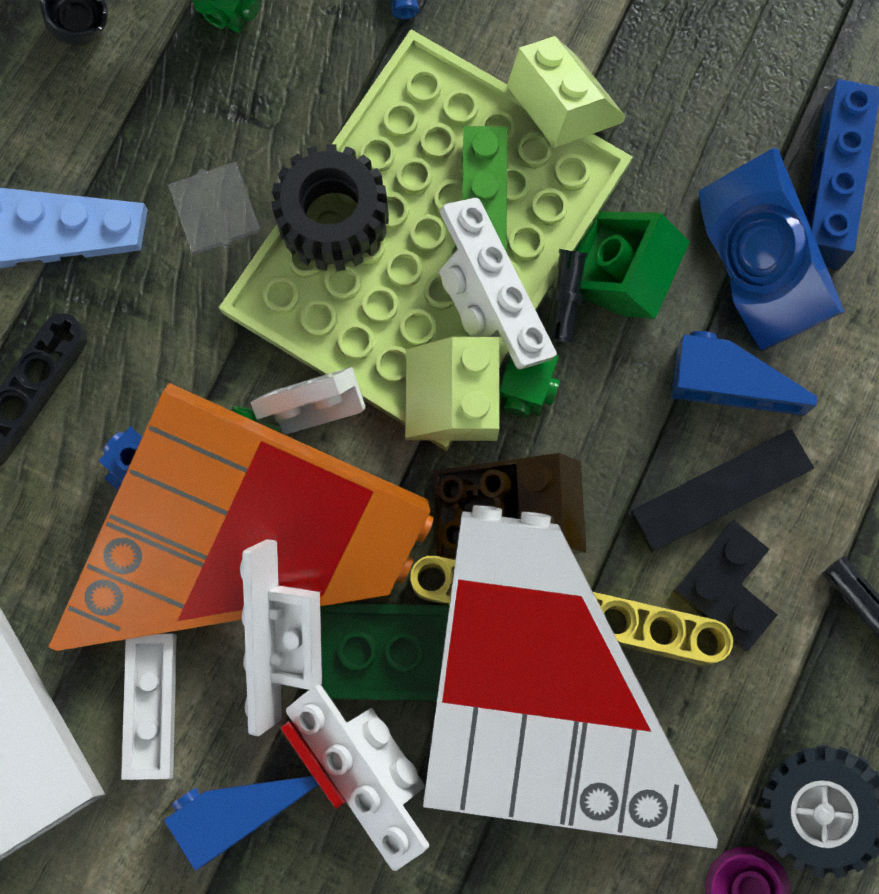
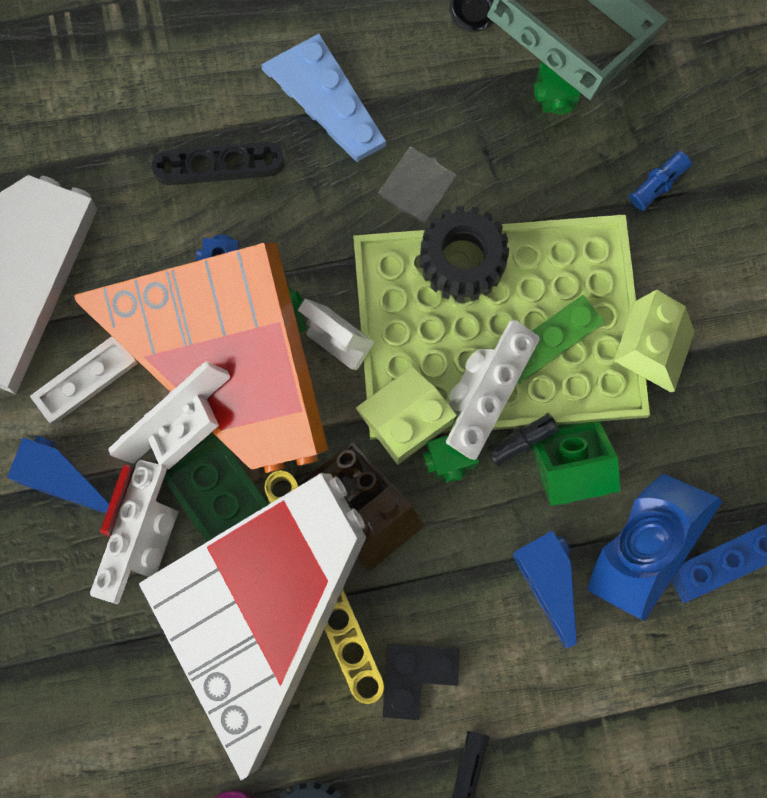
camera: 50 degrees right, 0 degrees up
black tile [630,428,814,553] -> none

